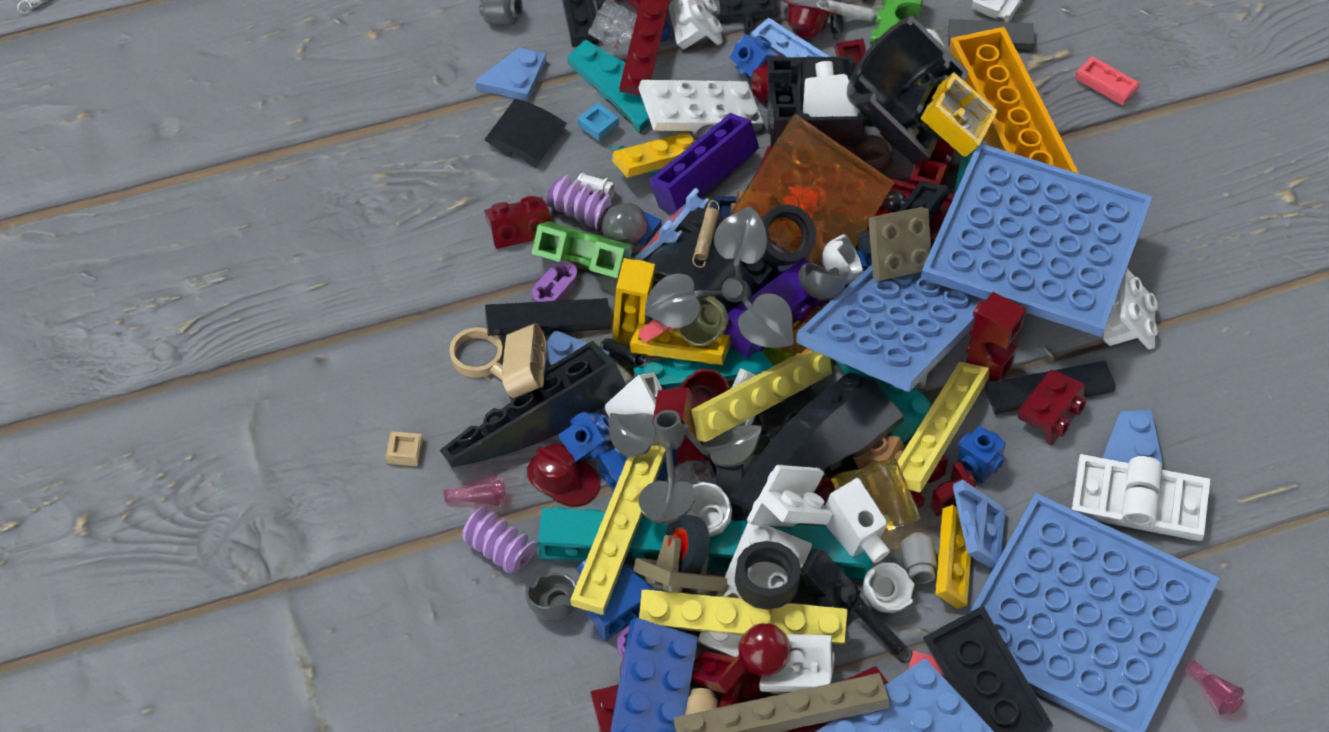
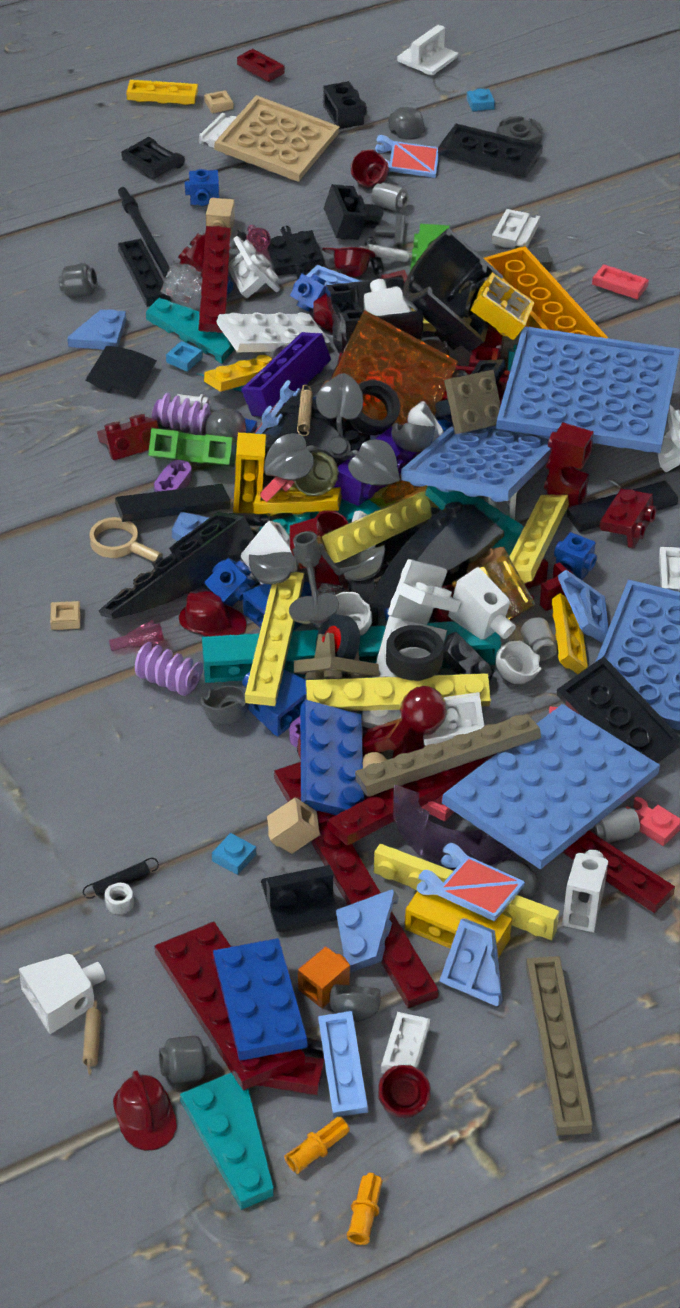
camera: 10 degrees left, 10 degrees down
tan beam [502,323,547,398] -> none
black piece [847,594,913,663] -> none

